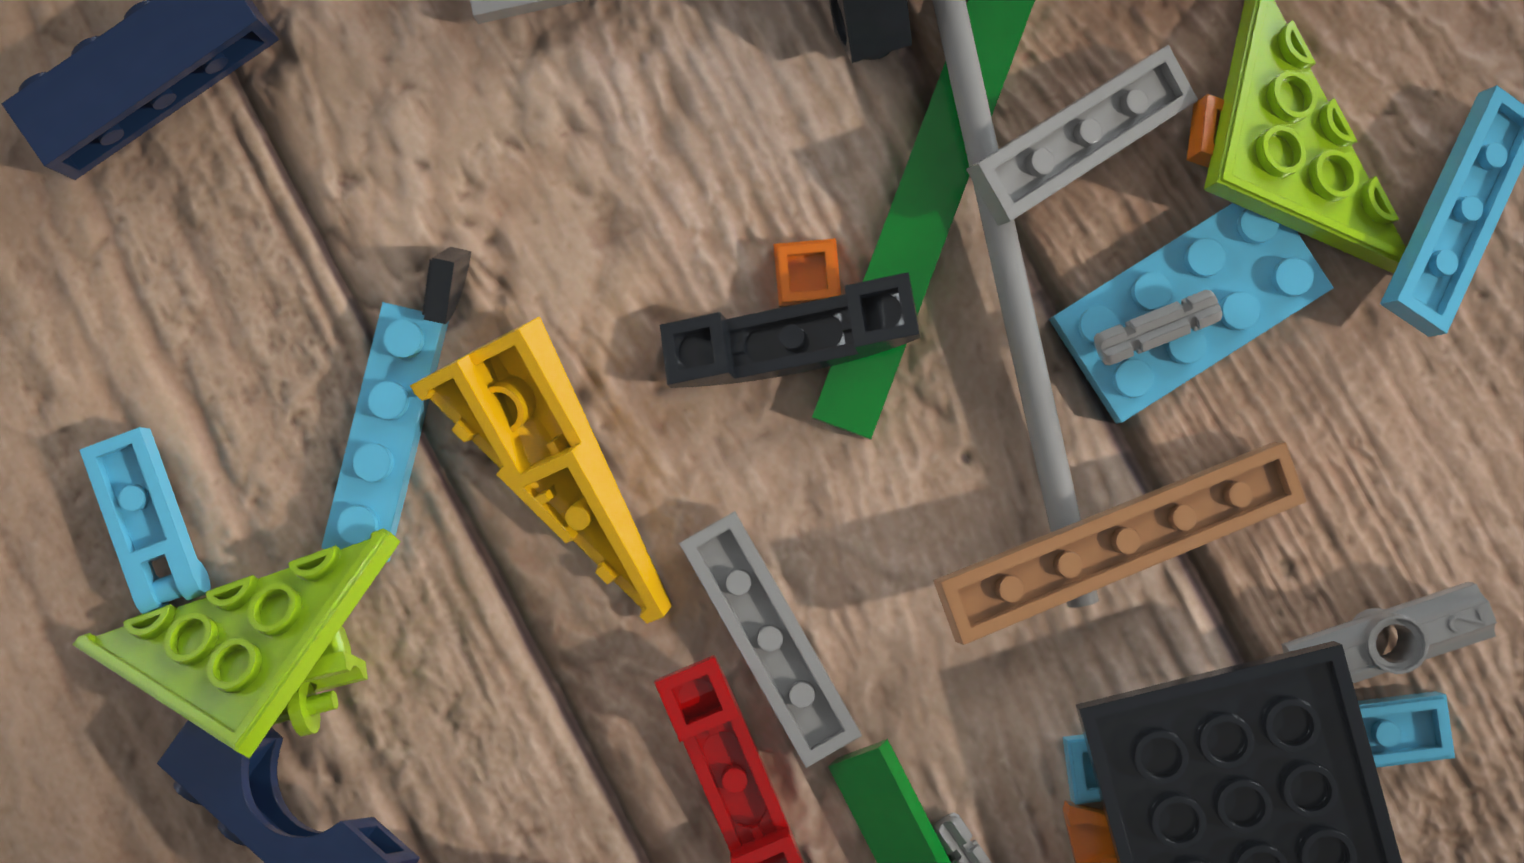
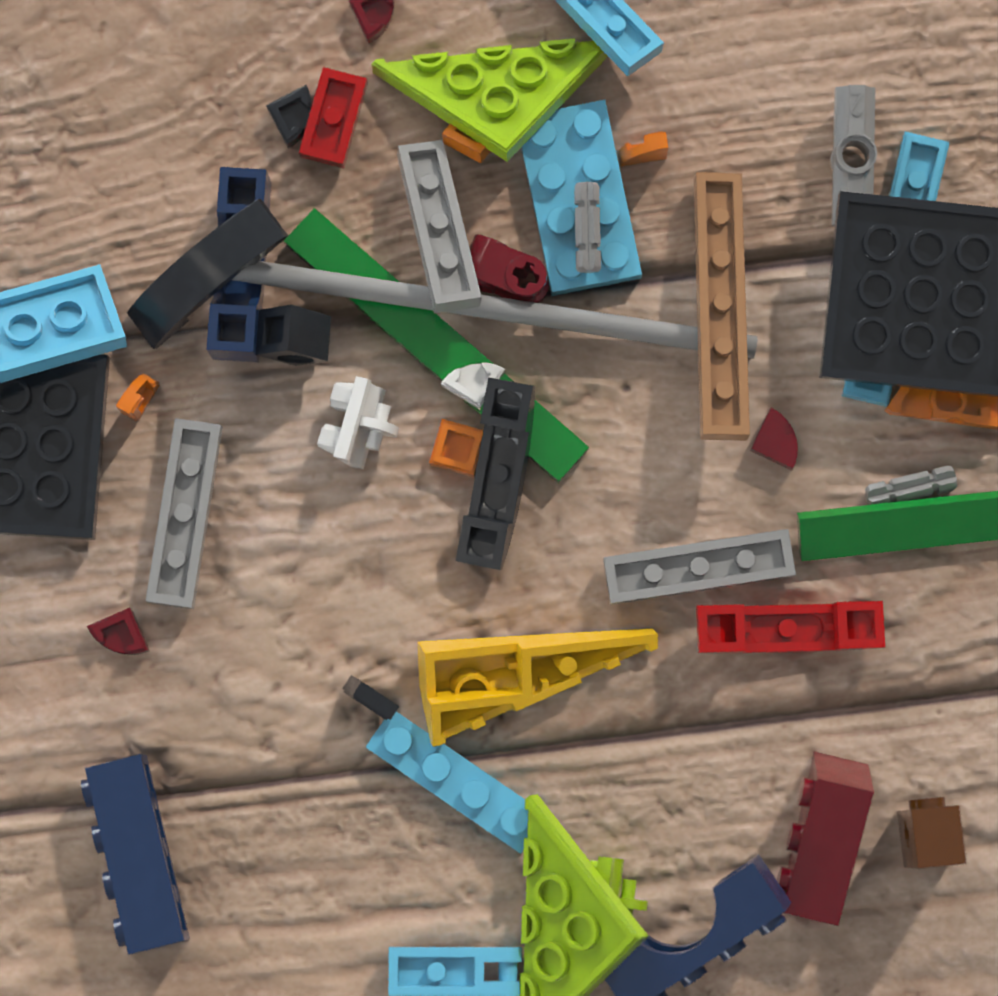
camera: 65 degrees left, 5 degrees down
none -> white hips [317,376,399,469]
none -> white tile [441,363,505,410]
none -> dark red piece [470,235,549,303]
none -> orange tile [619,131,669,166]
none -> dark red tile [750,408,798,471]

